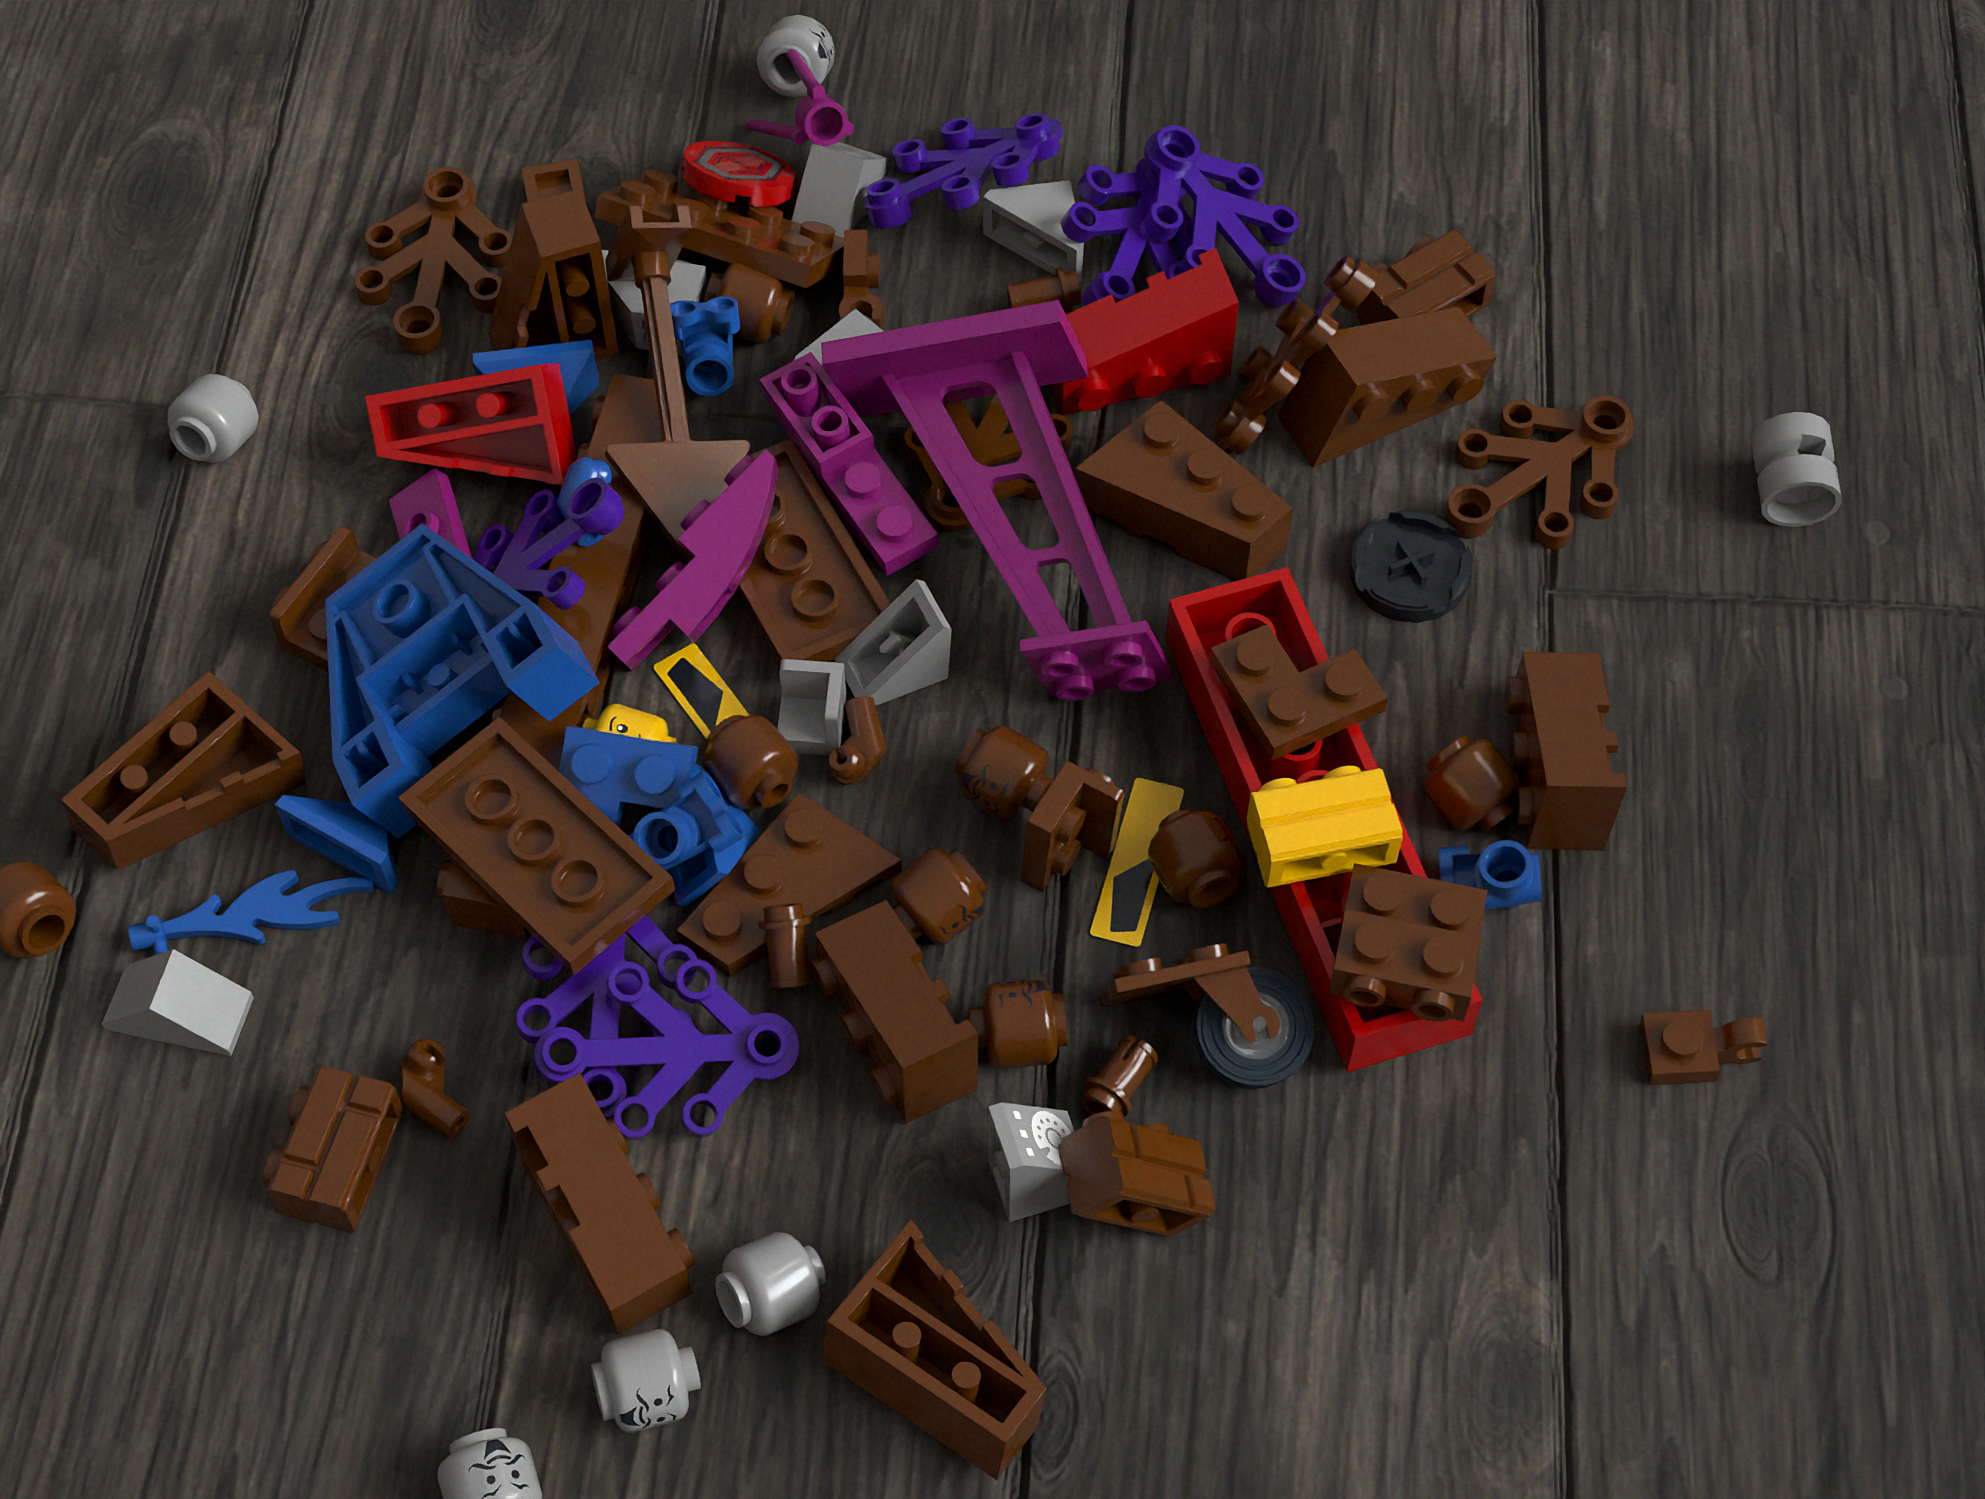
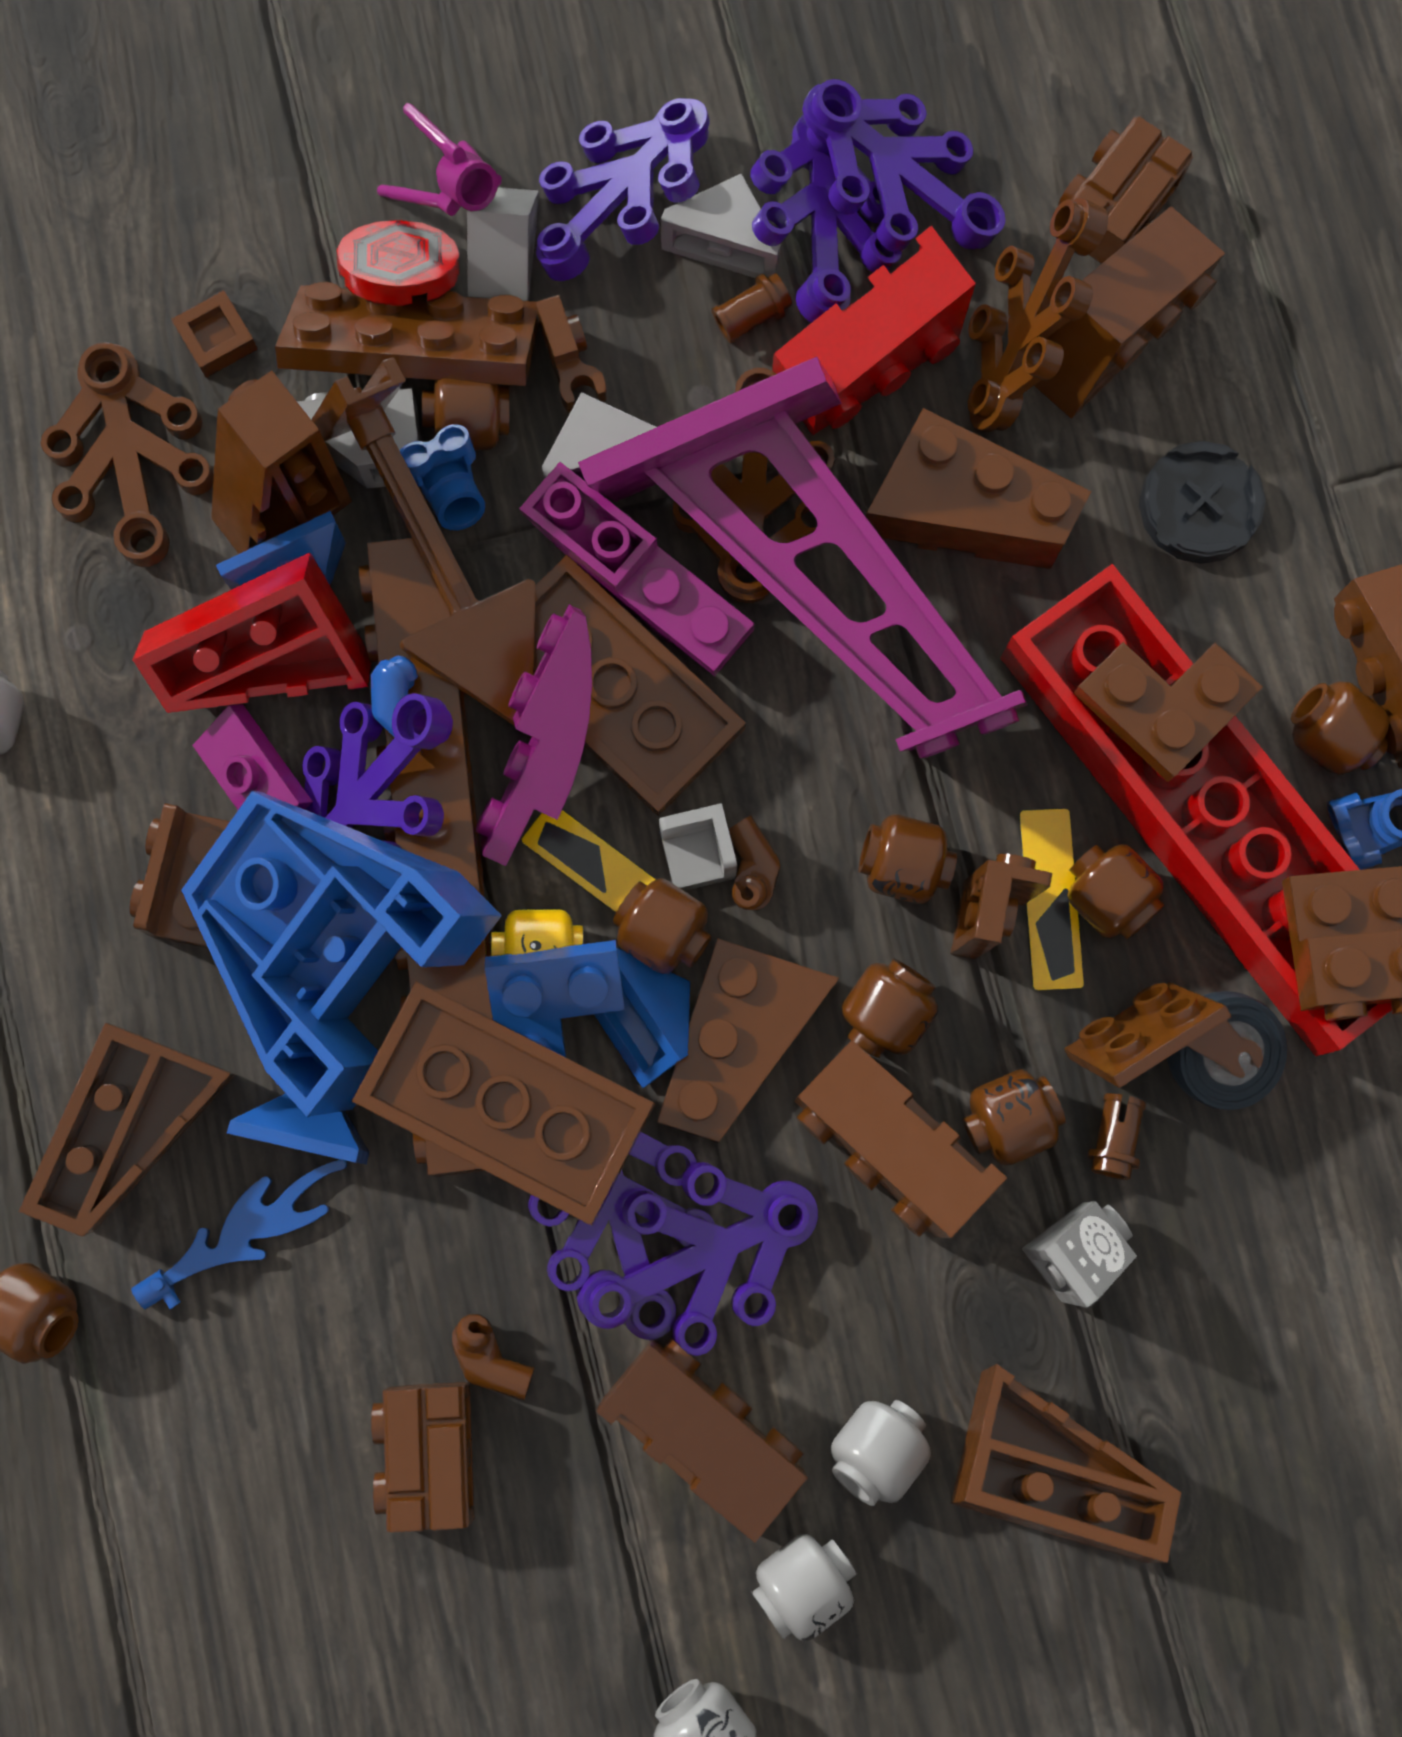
camera: 20 degrees left, 20 degrees up
light grey slope [102,949,254,1056] -> none
blue plate [629,770,745,871] -> none
light grey head [757,15,835,98] -> none
reddish brown pin [758,903,813,988] -> none
light grey slope [835,579,951,705] -> none
reddish brown brick [1058,1111,1216,1237] -> none
yellow brick [1247,766,1403,888] -> none
reddish brown plant [1445,396,1635,549] -> none

